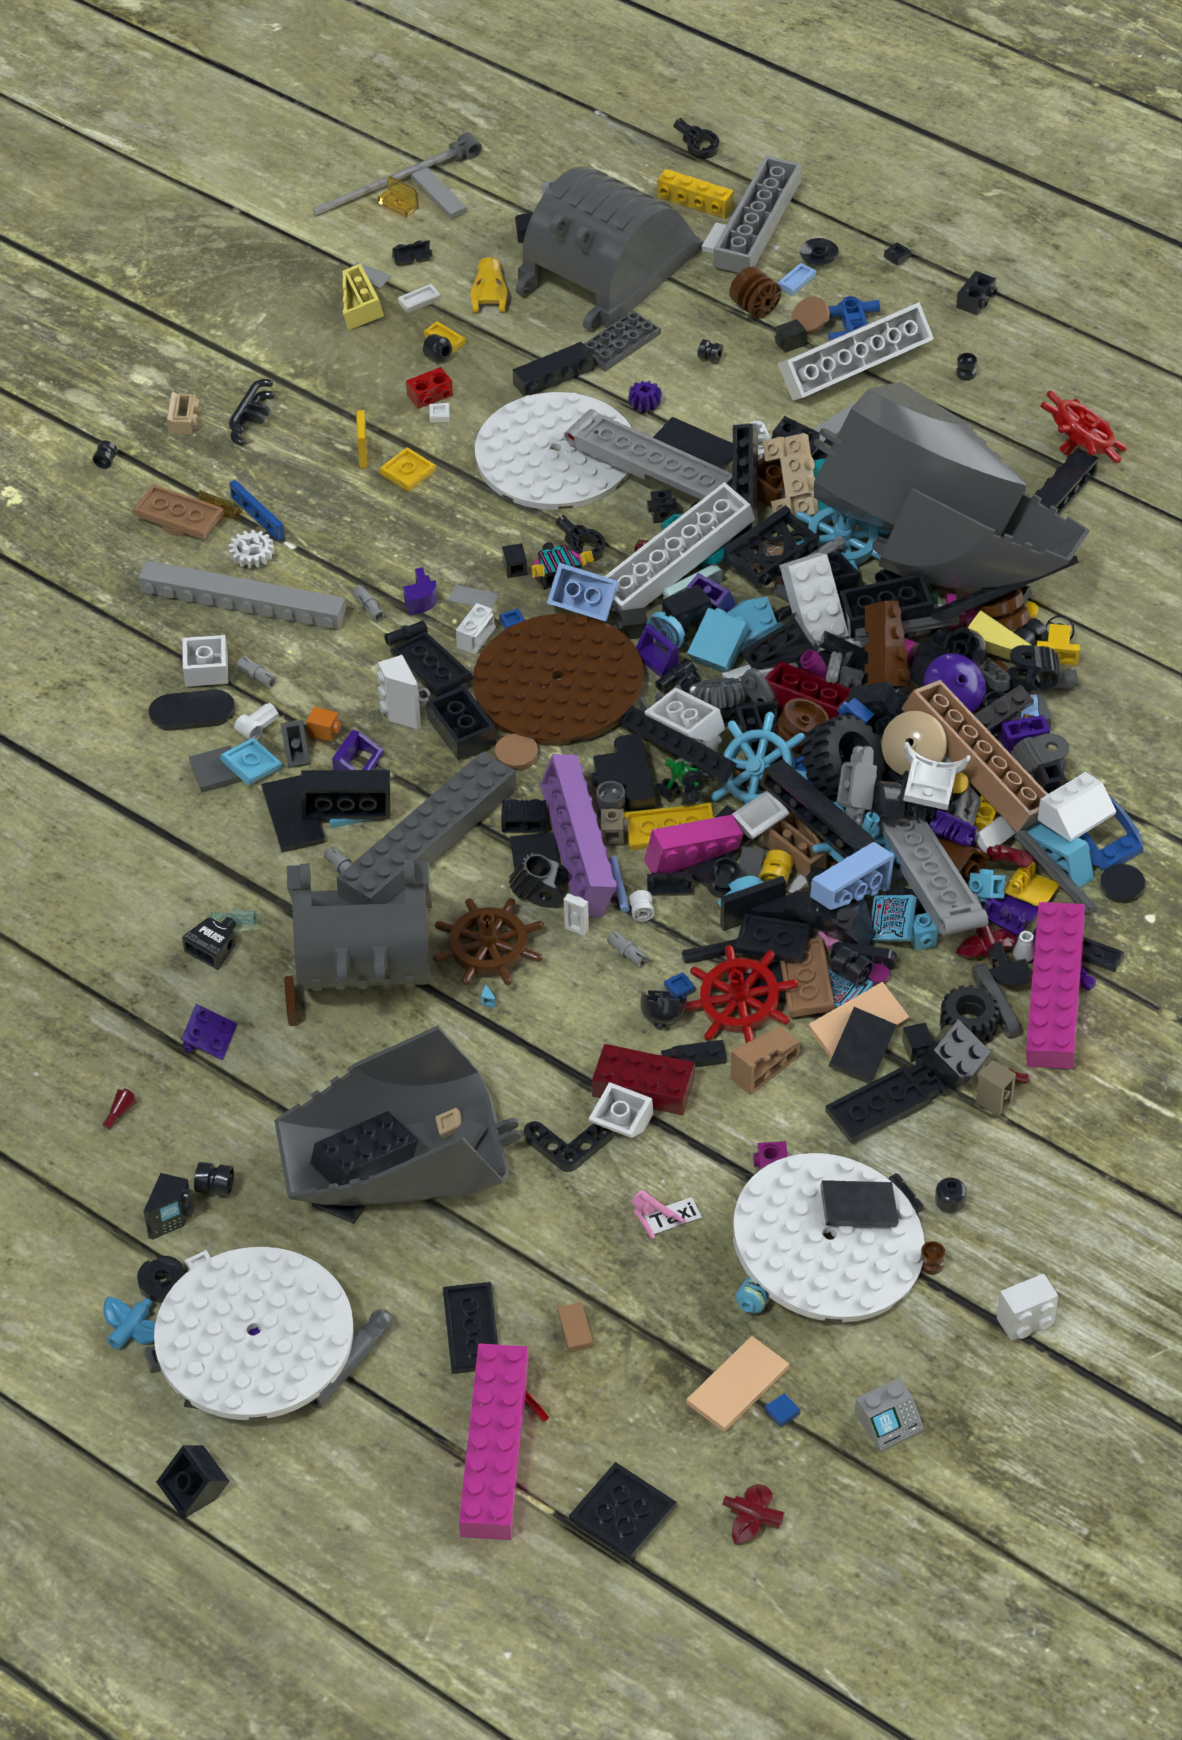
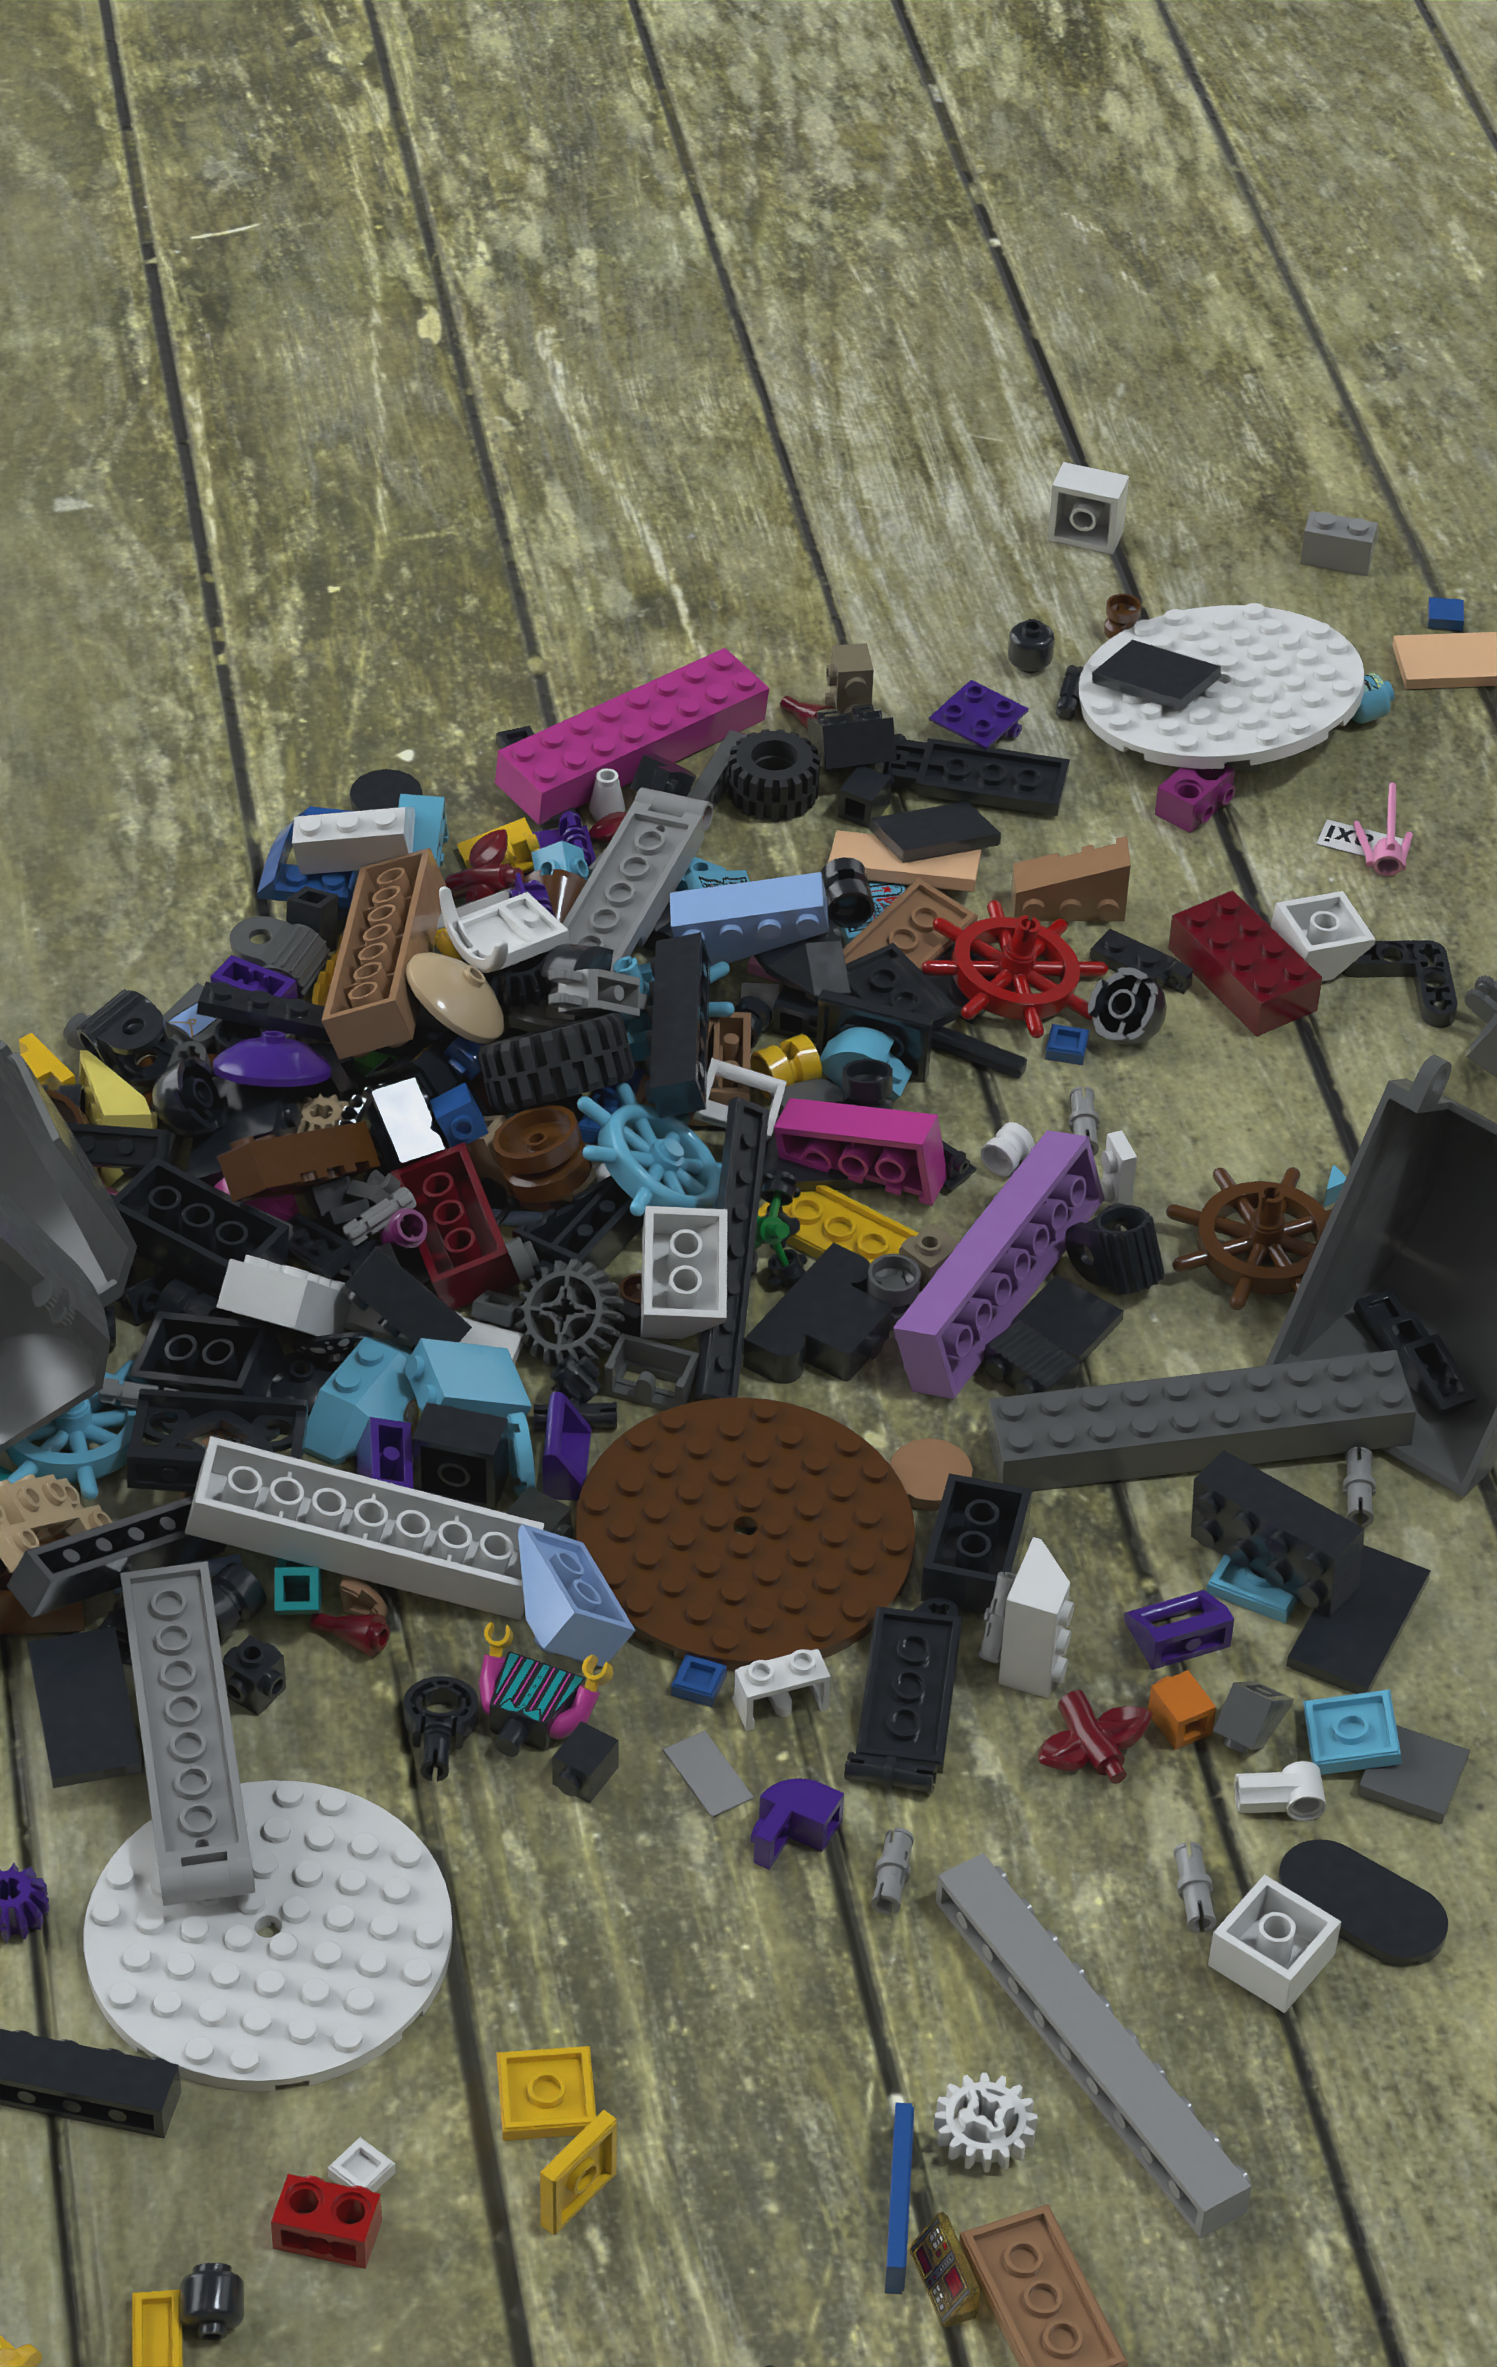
camera: 140 degrees left, 5 degrees down
dark grey axle [1015,829,1096,914] -> none
none -> dark purple hinge [929,680,1029,750]
none -> dark red plant [1038,1690,1152,1784]

